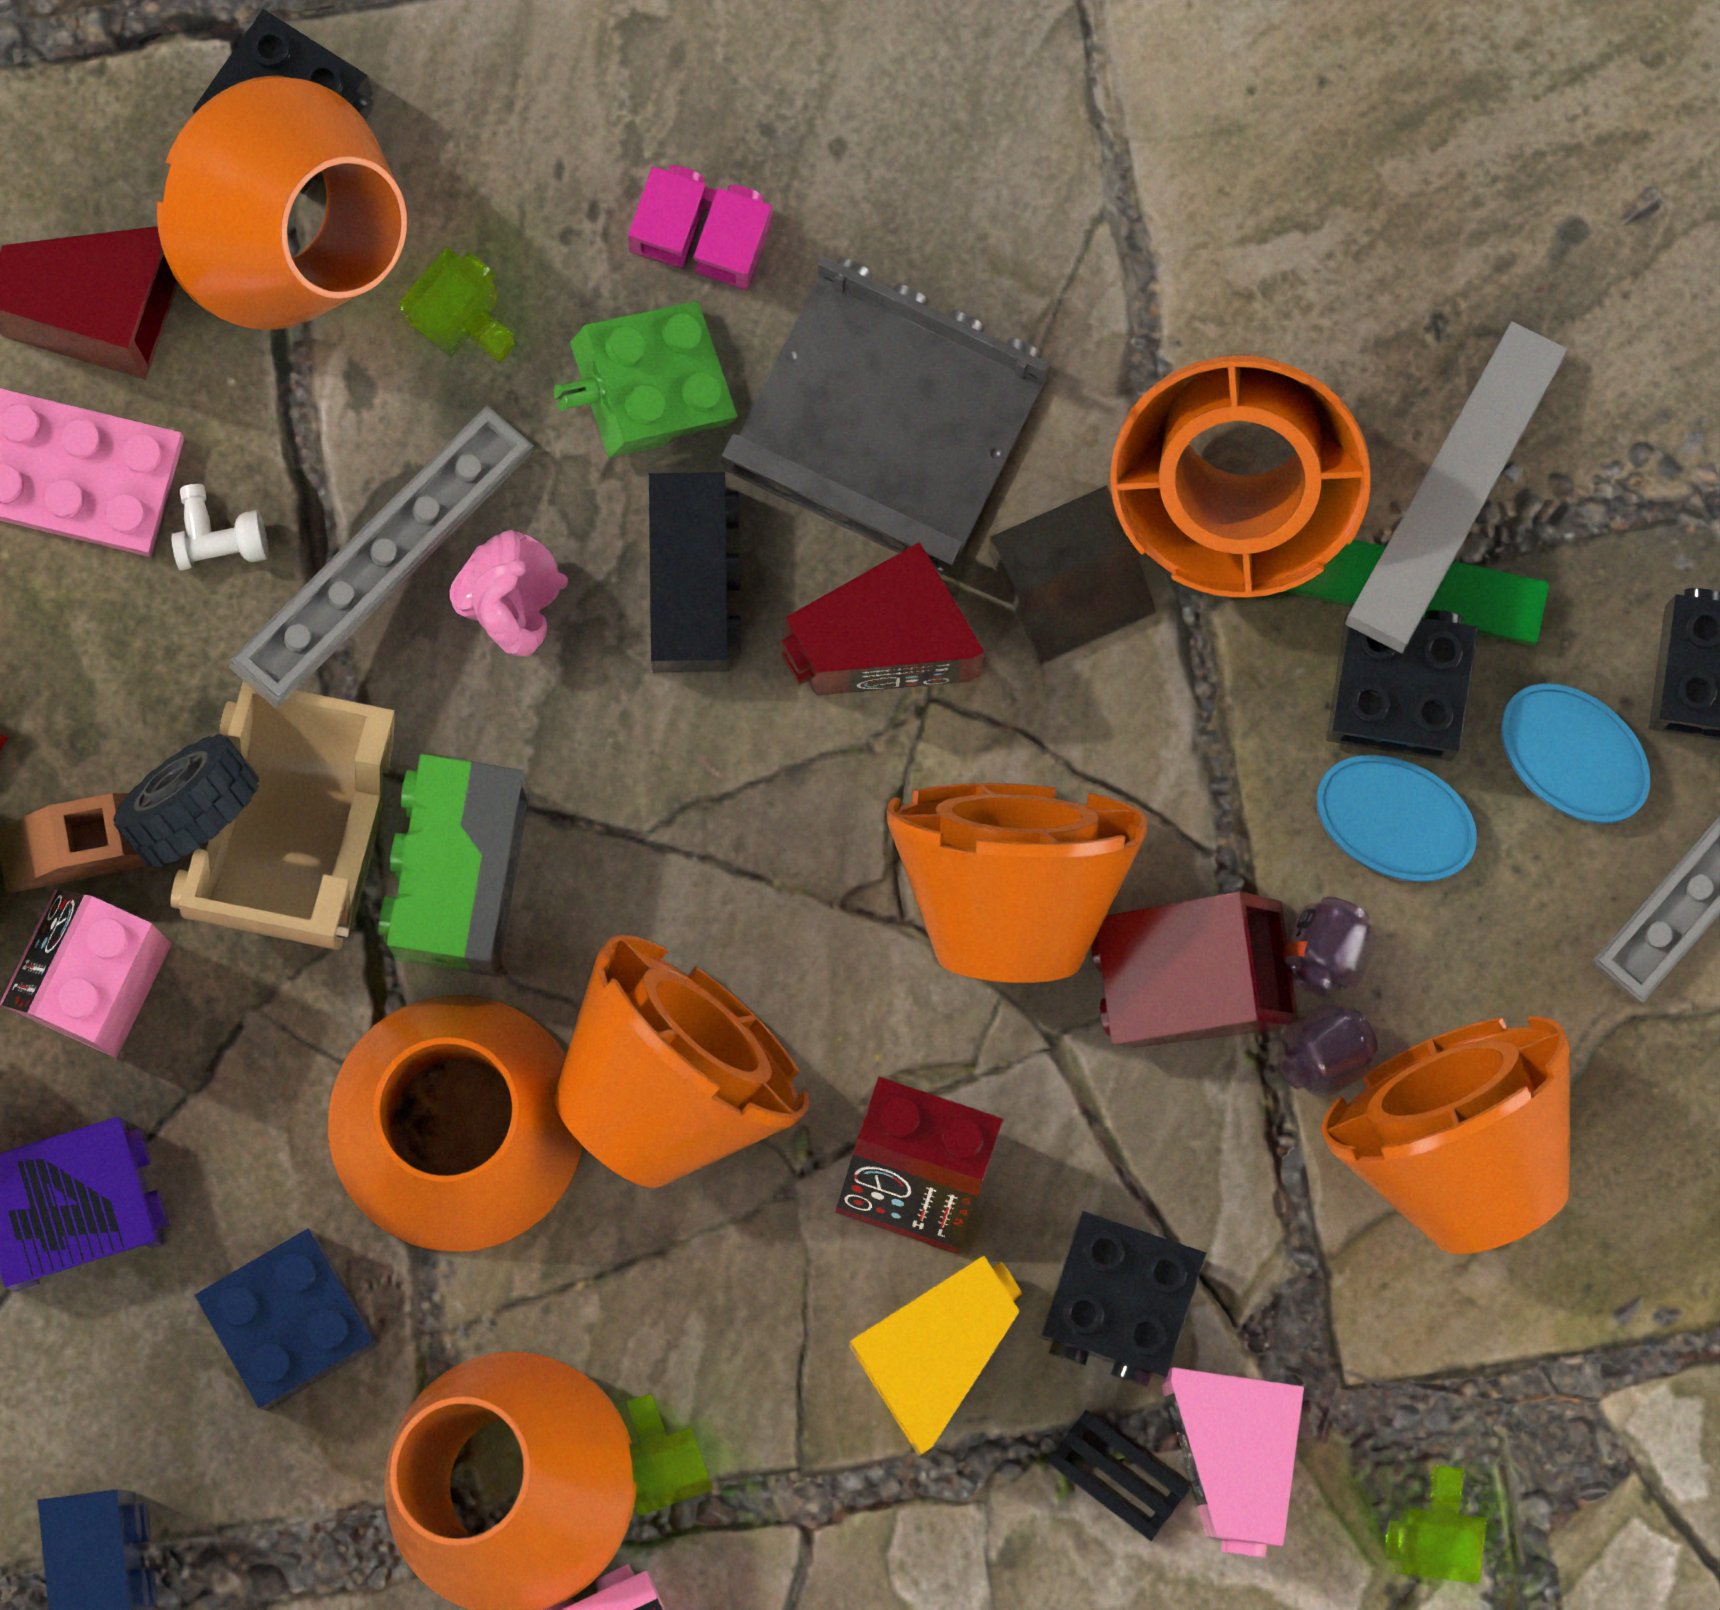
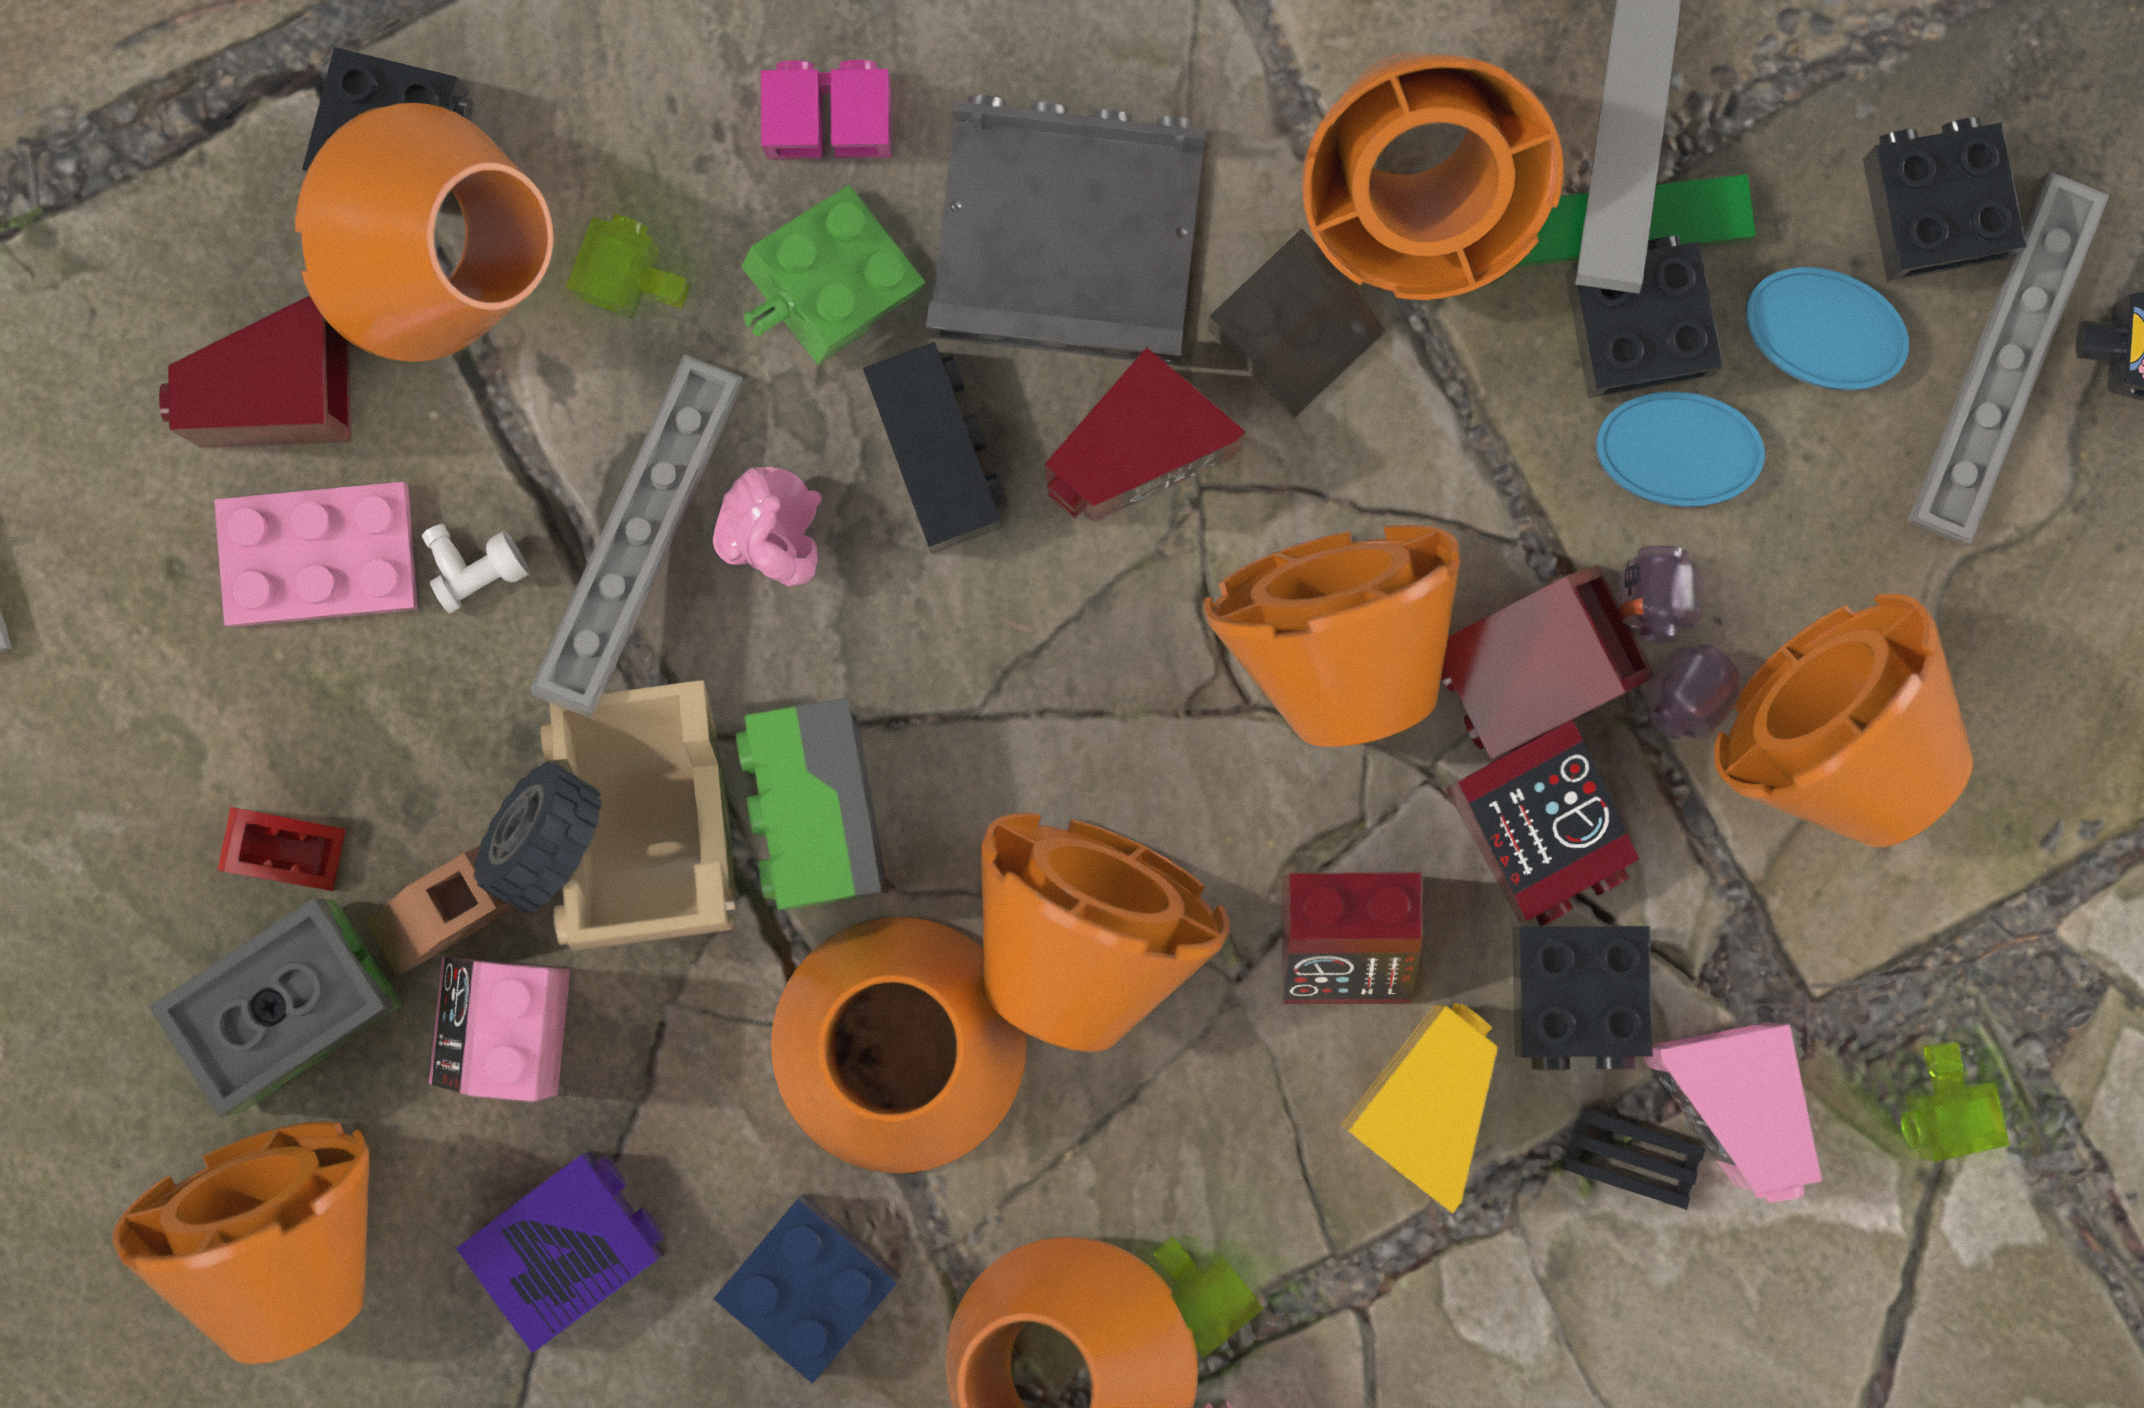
camera: 10 degrees left, 5 degrees up
none -> slope [1445,720,1639,927]

